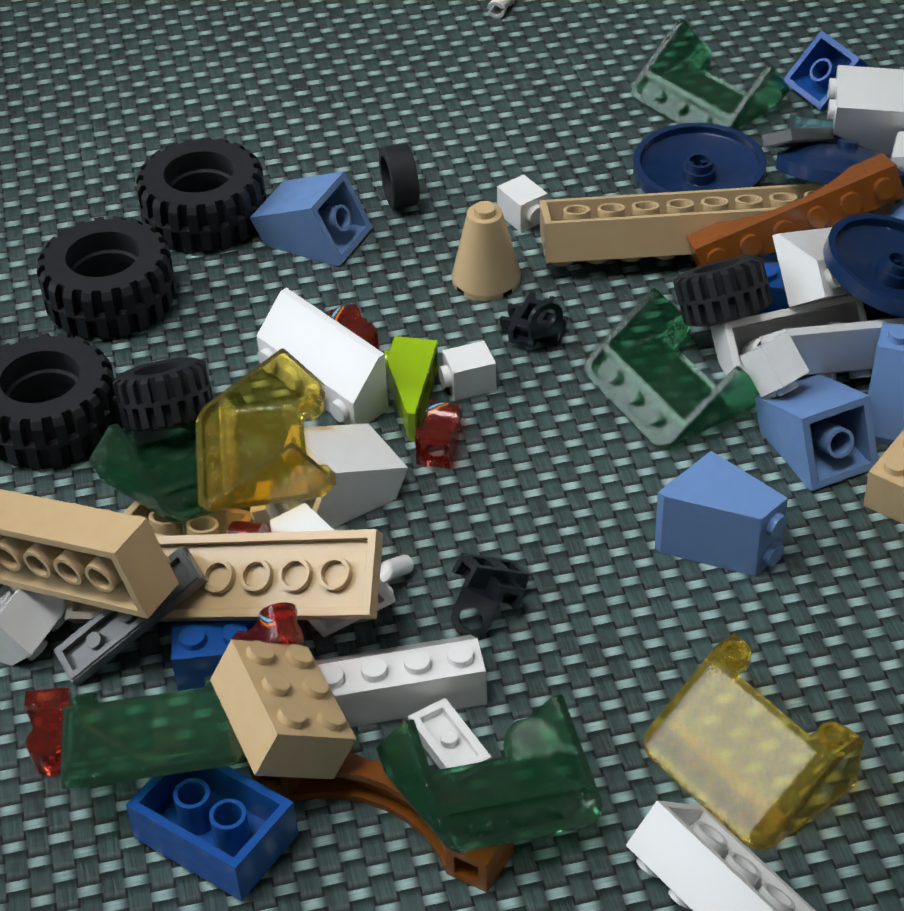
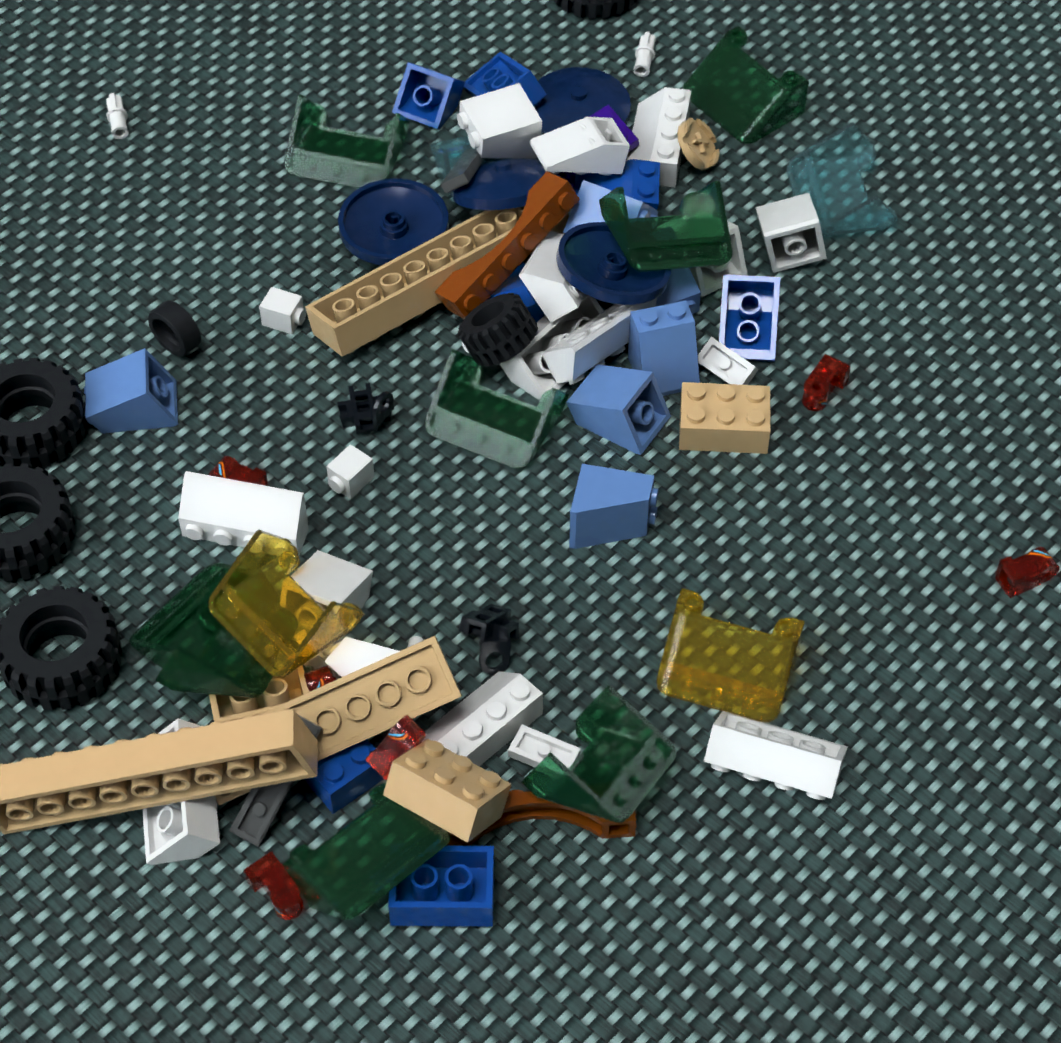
camera: 35 degrees left, 10 degrees up
black tyre [113,357,215,431] -> none
lime slope [384,336,439,442] -> none
clear red leg [415,401,463,469] -> none
tan cone [452,201,521,301] -> none
white brick [740,331,810,397] -> none

